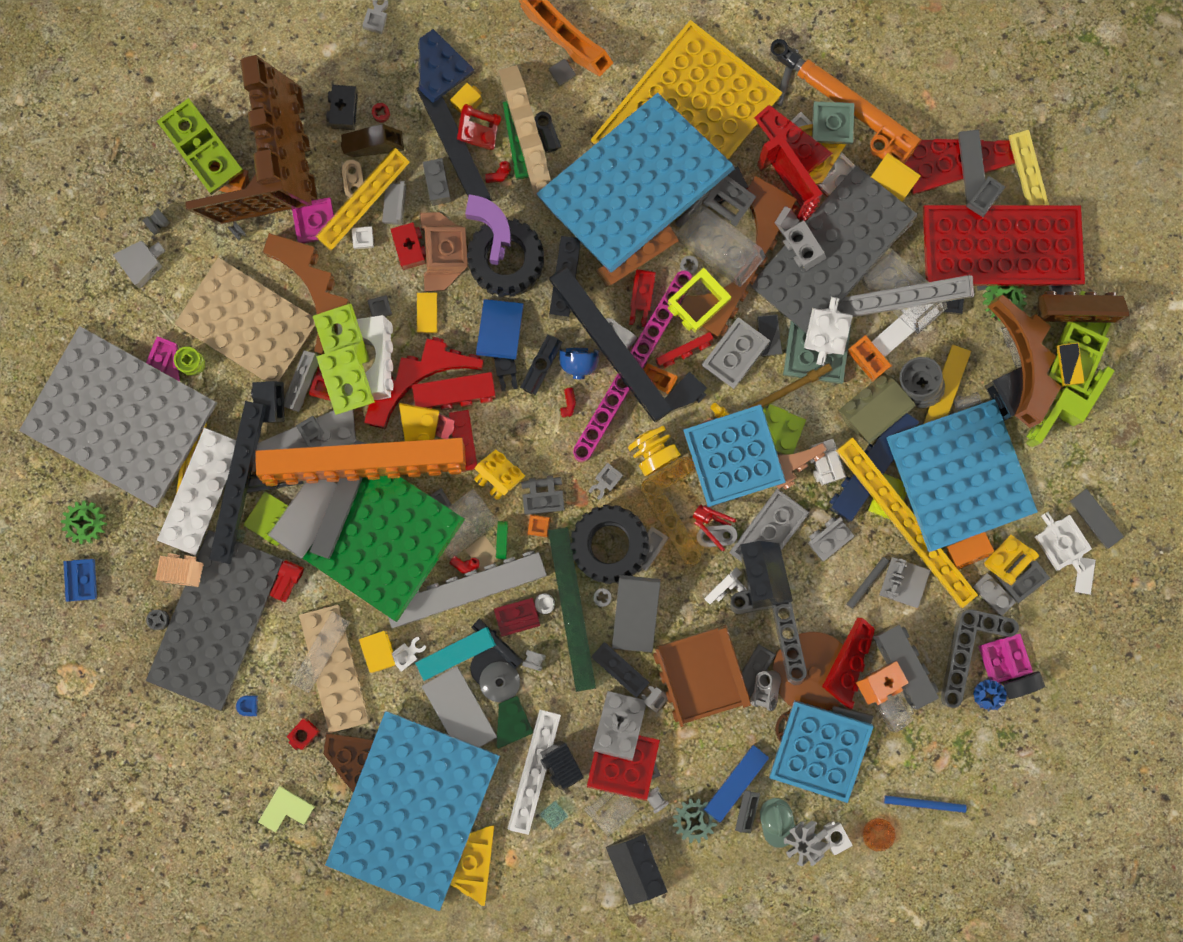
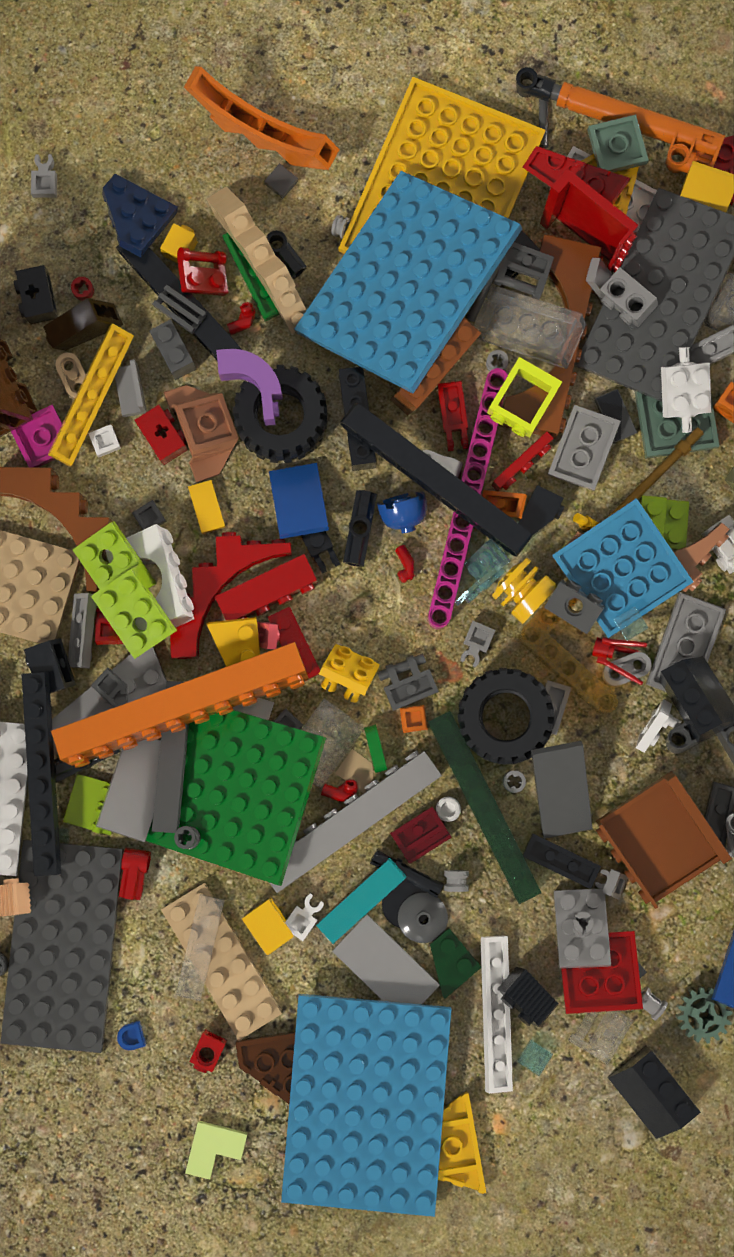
camera: 15 degrees left, 0 degrees up
none -> dark grey tile [152,285,207,334]
none -> dark grey bush [174,826,200,849]
none -> white sticker [233,698,274,720]
none -> light grey bush [331,215,351,239]
none -> clear light blue bracket [455,538,510,606]
none -> dark grey brick [544,579,605,634]
none -> clear light blue tile [614,606,649,641]

